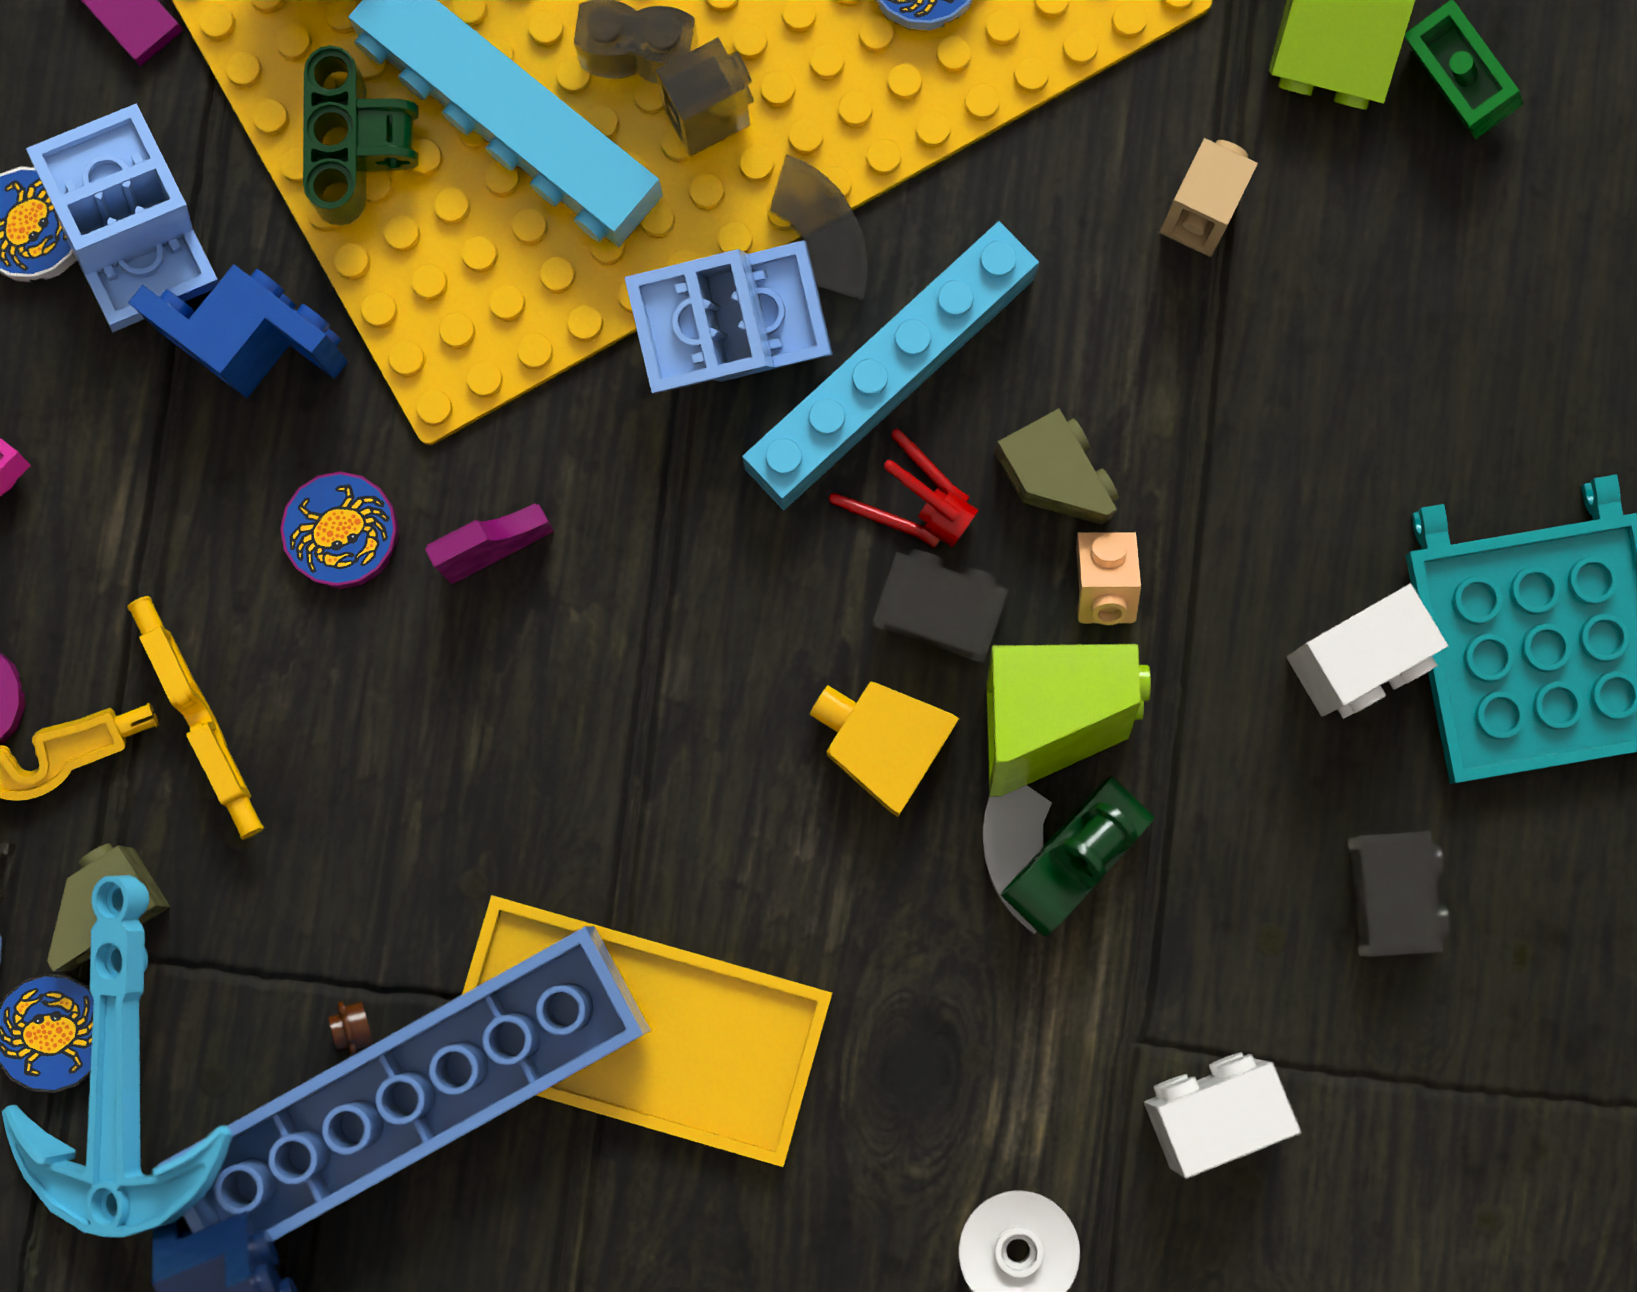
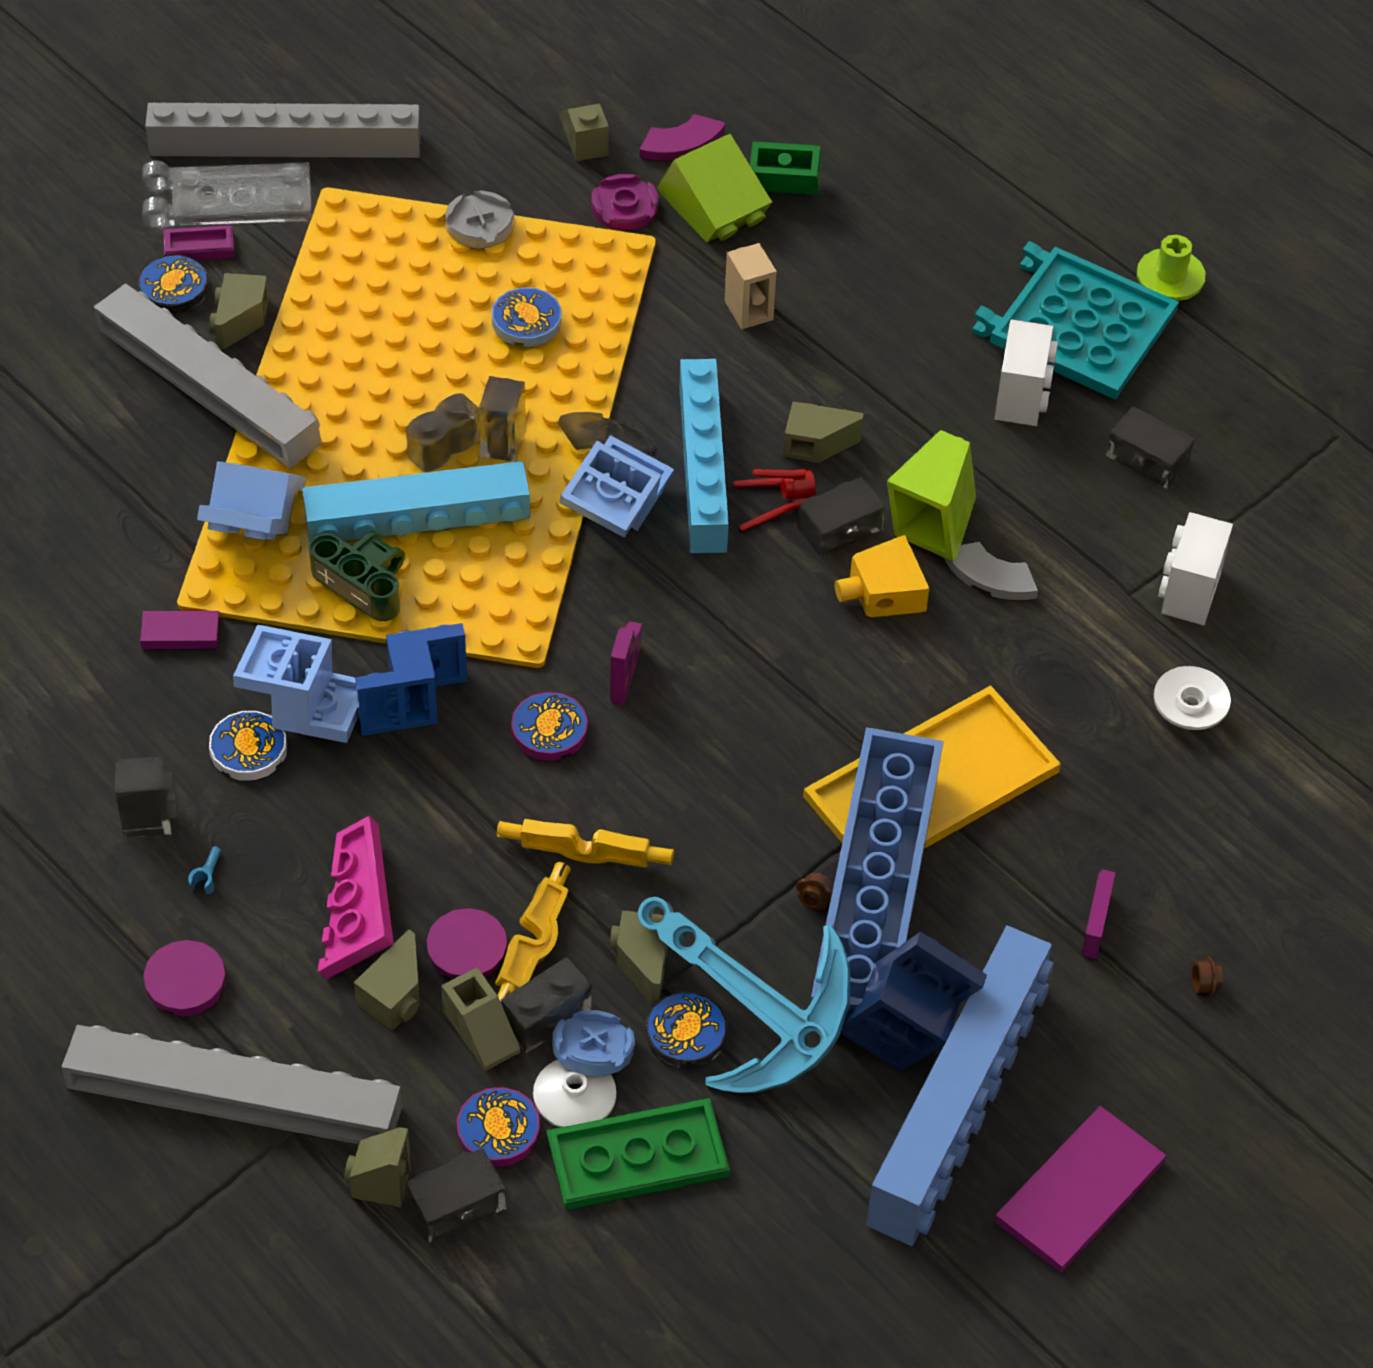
camera: 55 degrees left, 30 degrees down
dark green beam [1001,776,1155,937] -> none
light nougat bracket [1076,532,1141,625] -> none

